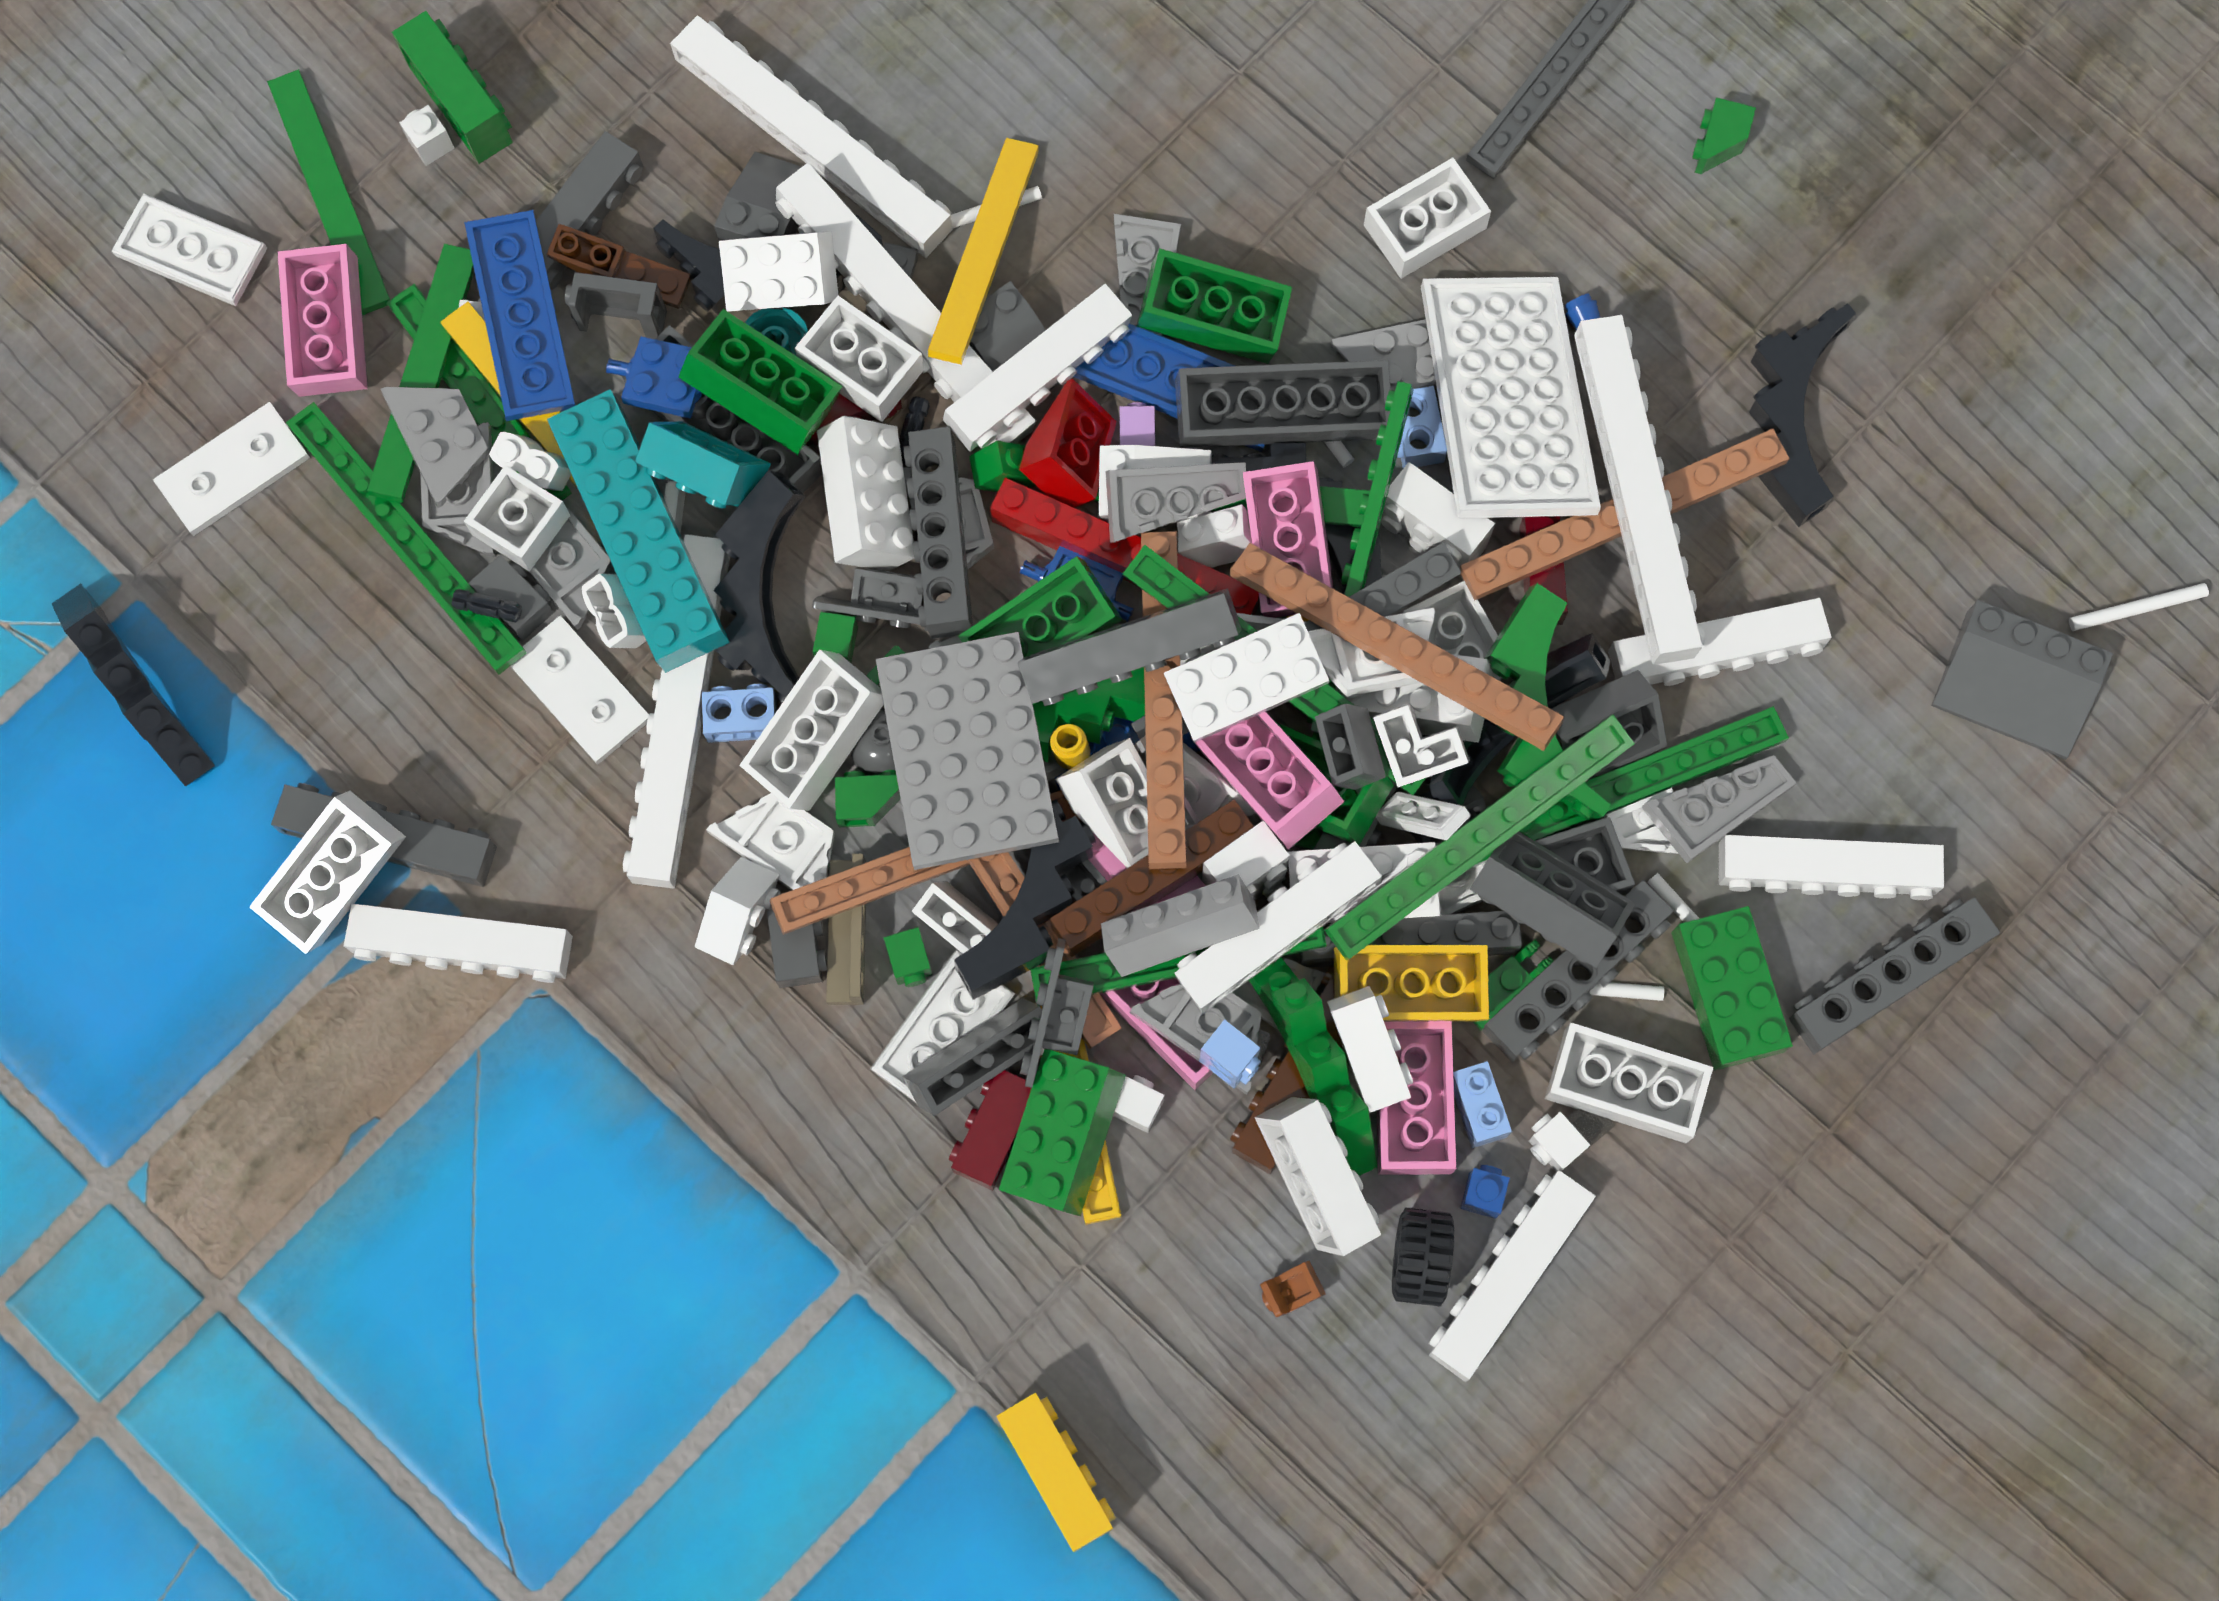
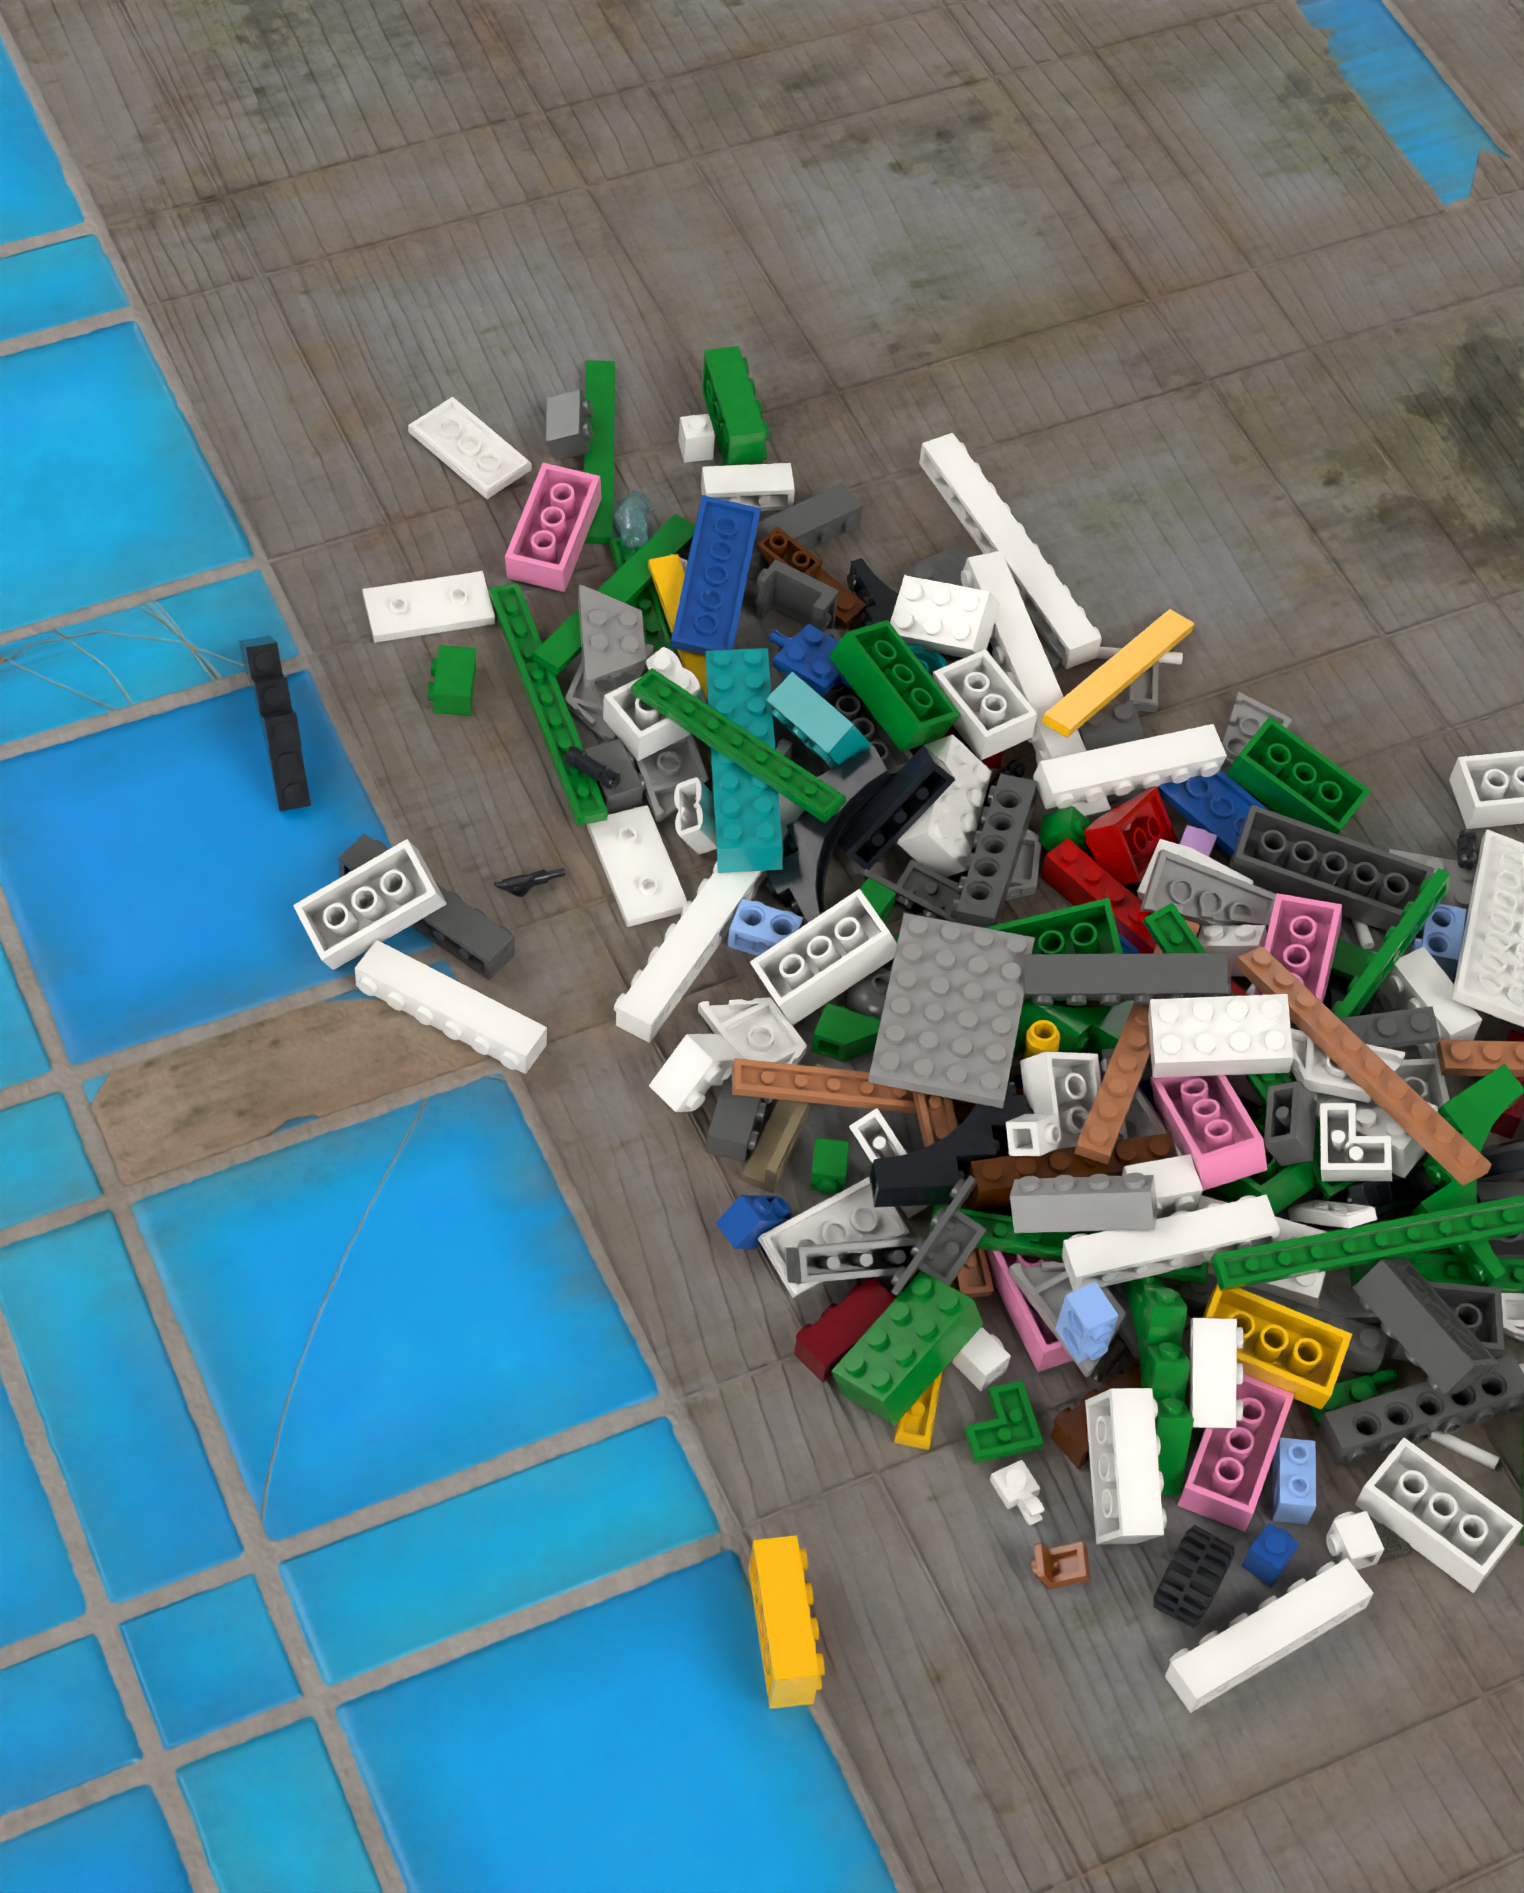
camera: 15 degrees right, 20 degrees down
none -> green brick [427,645,476,716]
none -> black hand [494,868,566,897]
none -> brick [546,390,594,460]
none -> clear light blue piece [613,491,652,548]
none -> green tile [631,668,846,823]
none -> white brick [701,463,795,511]
none -> blue slope [716,1195,794,1249]
none -> black brick [838,745,956,870]
none -> green plate [964,1380,1044,1464]
none -> white plate [990,1460,1045,1526]
none -> white brick [1006,1114,1061,1156]
none -> light grey tile [1126,660,1159,712]
none -> black axle [1457,829,1477,870]

